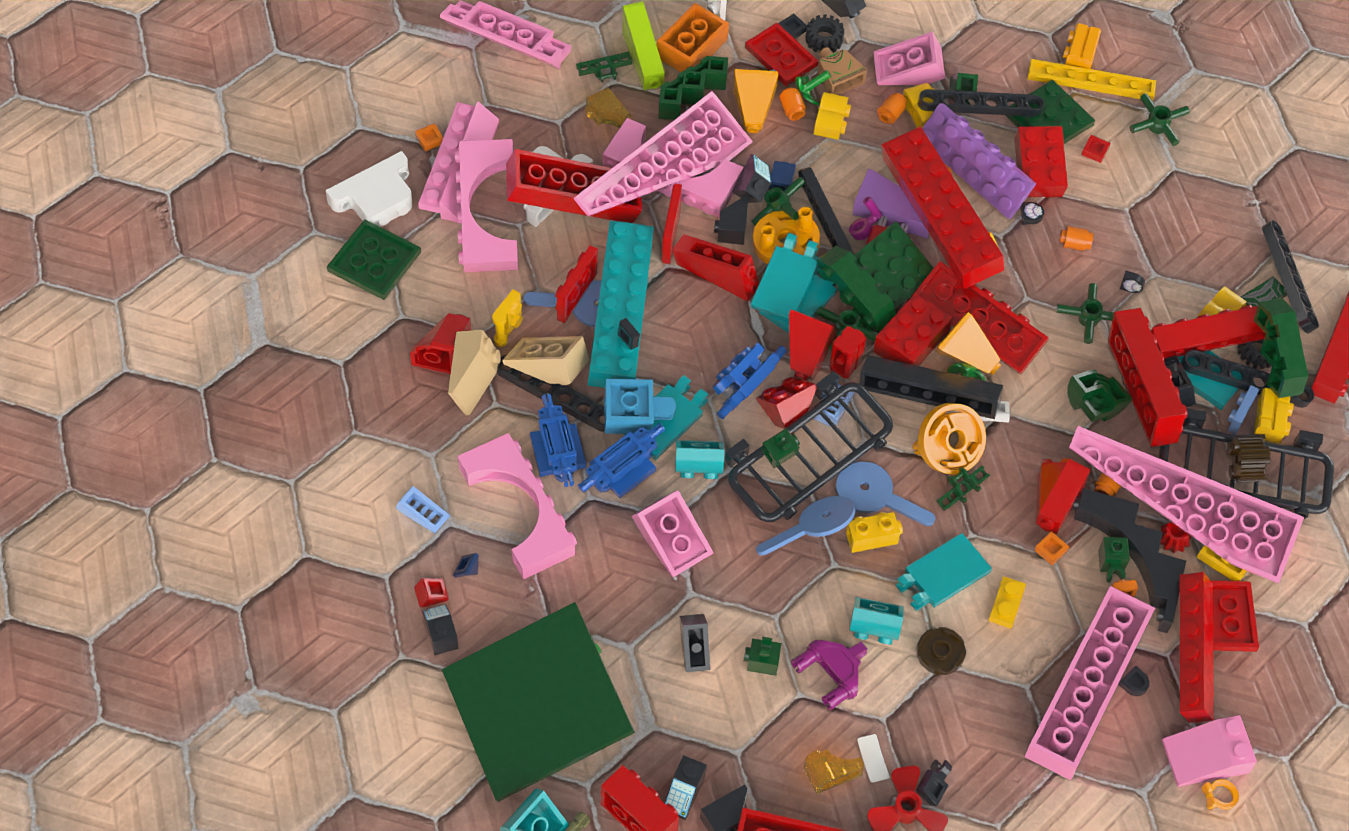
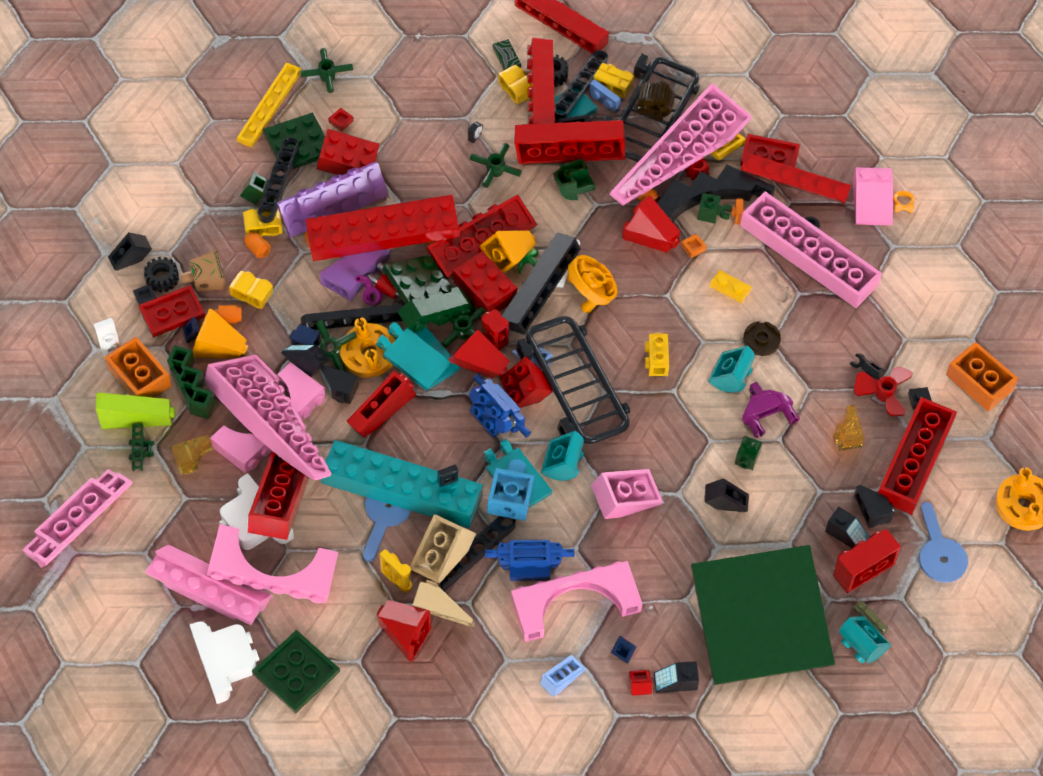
camera: 75 degrees left, 0 degrees up
orange plate [415,123,443,152] -> none
red plate [555,245,598,324] -> none
blue piece [577,423,665,499] -> none
red tile [662,183,682,264] -> none
medium blue piece [756,496,855,556] -> none
dark green brick [761,428,800,468] -> none
green plant [795,70,832,105] -> none
medium blue piece [836,462,935,526] -> none
white sticker [857,734,890,783] -> none
bright pink slope [873,31,945,85] -> none
teal tile [895,533,992,611] -> none
dark green piece [936,465,990,511] -> none
tile [1020,202,1044,225] -> none
orange brick [1059,226,1093,251] -> none
light orange brick [1063,23,1101,69] -> none
dark green brick [1253,298,1308,398] -> none
black beam [1262,220,1319,334] -> none

